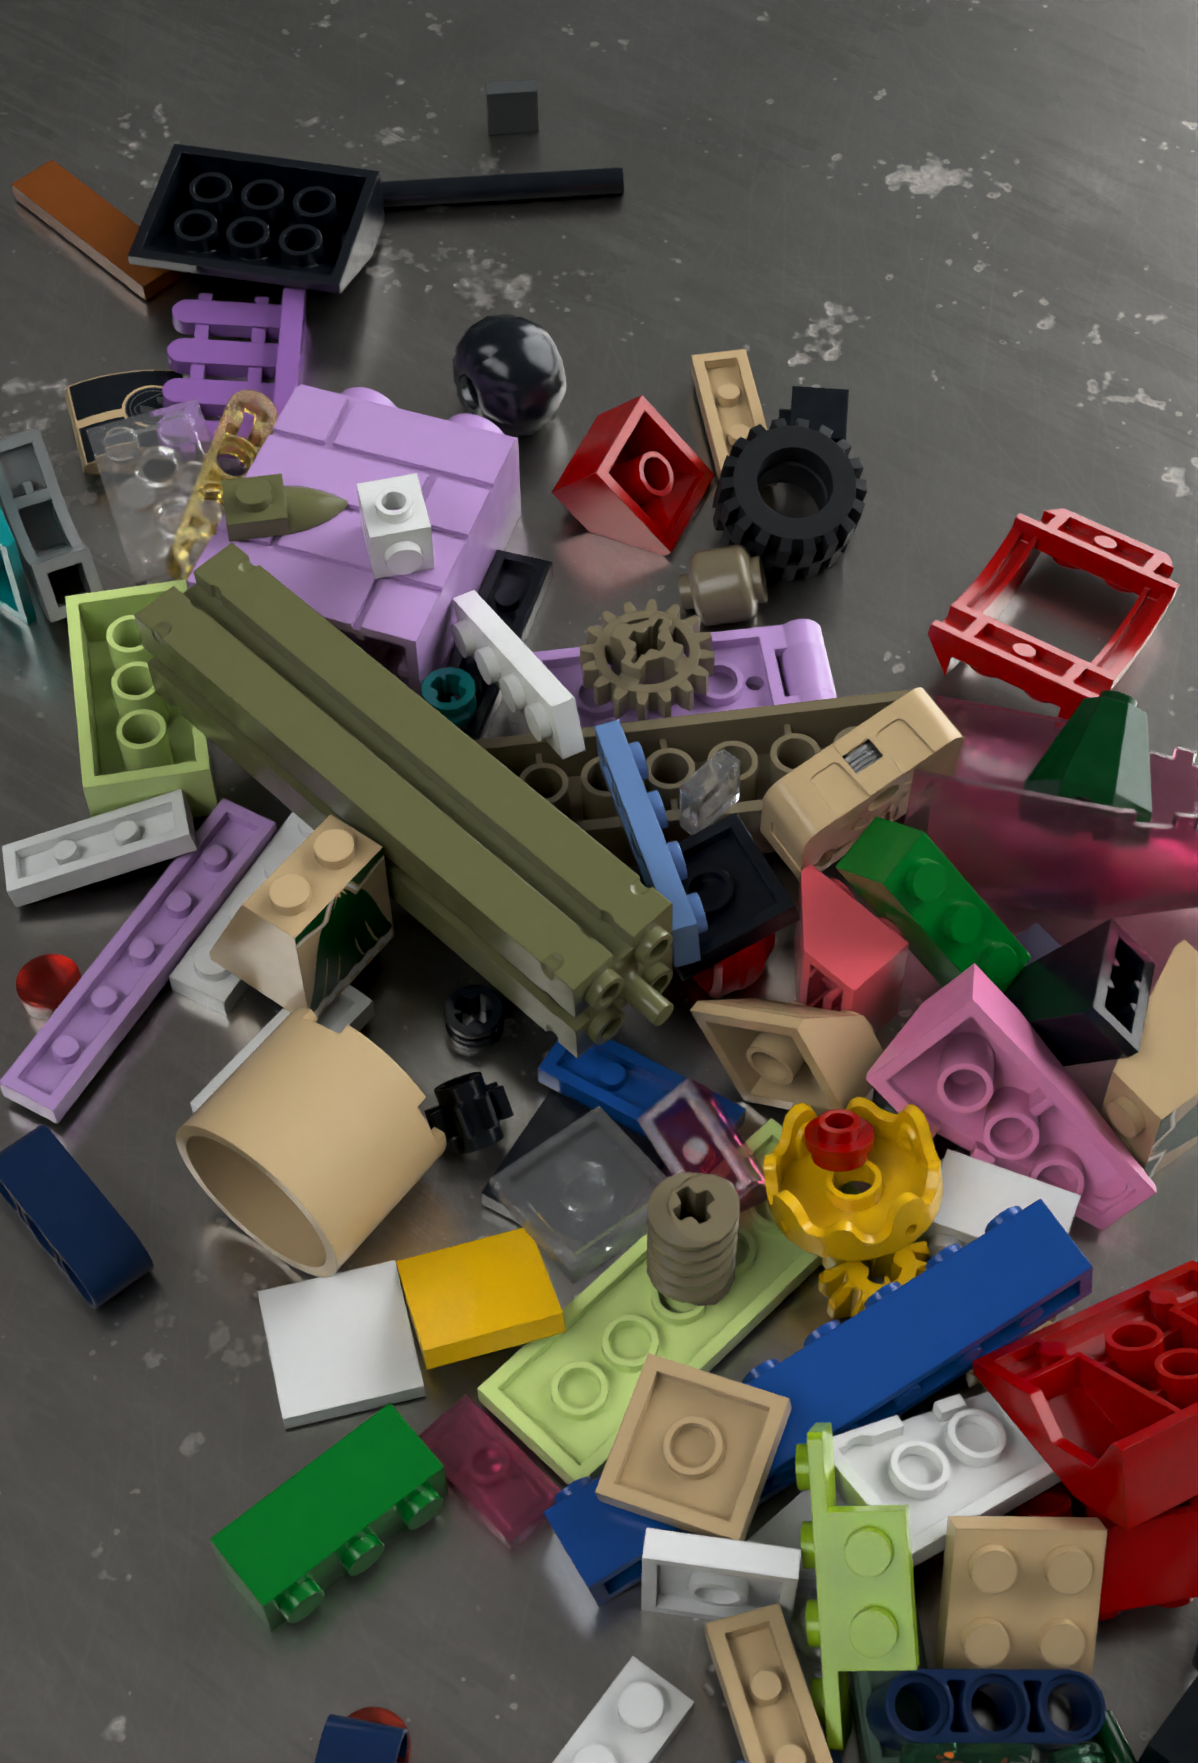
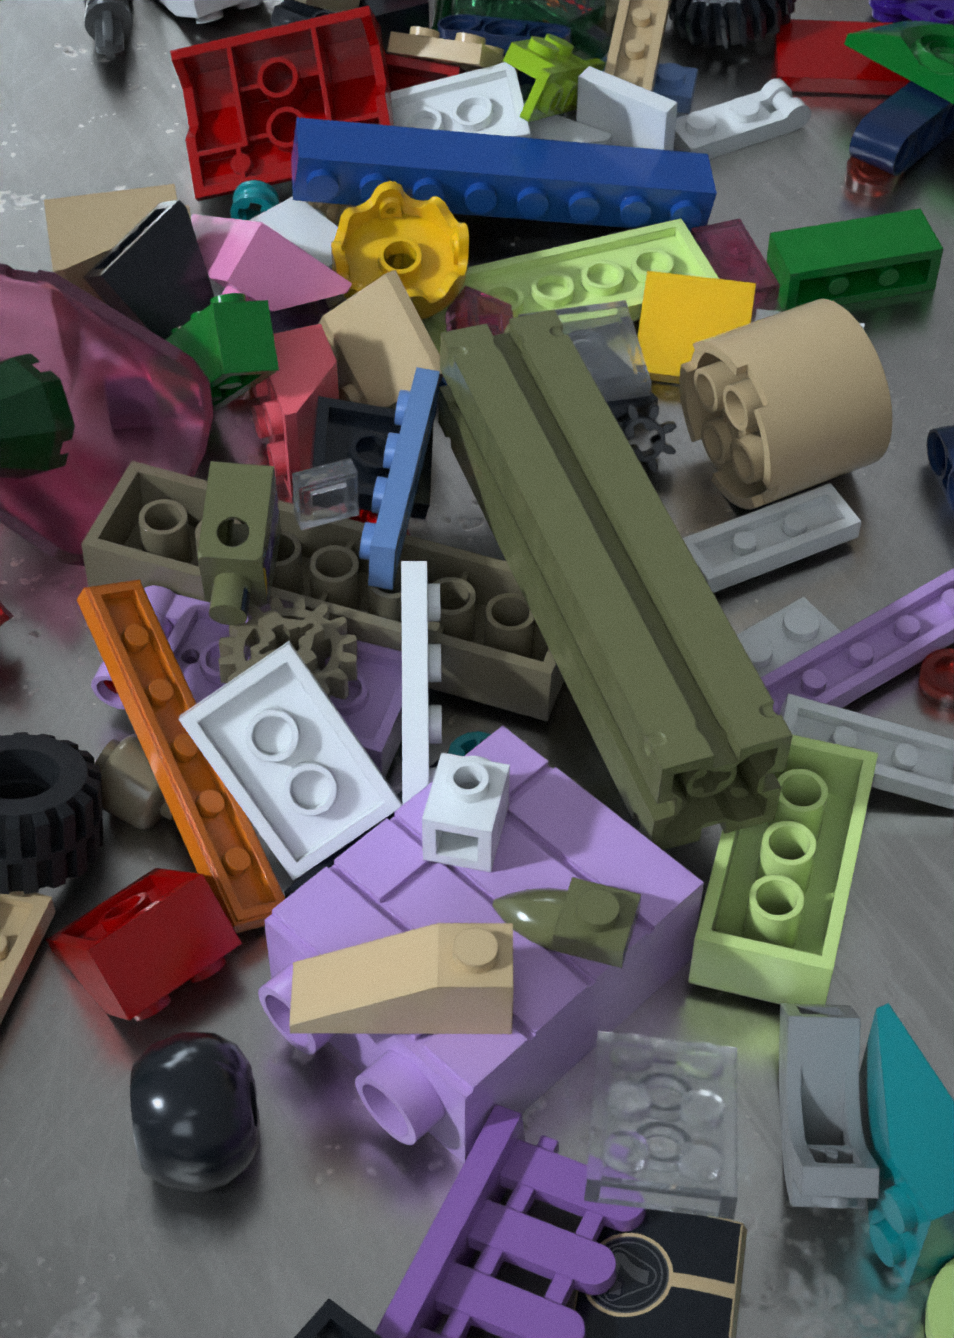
camera: 155 degrees left, 5 degrees down
clear yellow beam [166,390,277,581] -> none
tan slope [209,814,394,1018] -> none
tan plate [595,1353,792,1541] -> none
dark tan piece [647,1172,740,1306] -> none
tan axle [760,687,964,881] -> none
red plate [804,1109,875,1172] -> none
none -> orange tile [77,579,286,934]
none -> white plate [178,641,402,881]
none -> olive torso [198,461,282,625]
none -> teal bush [230,180,280,221]
none -> tan slope [289,923,513,1034]

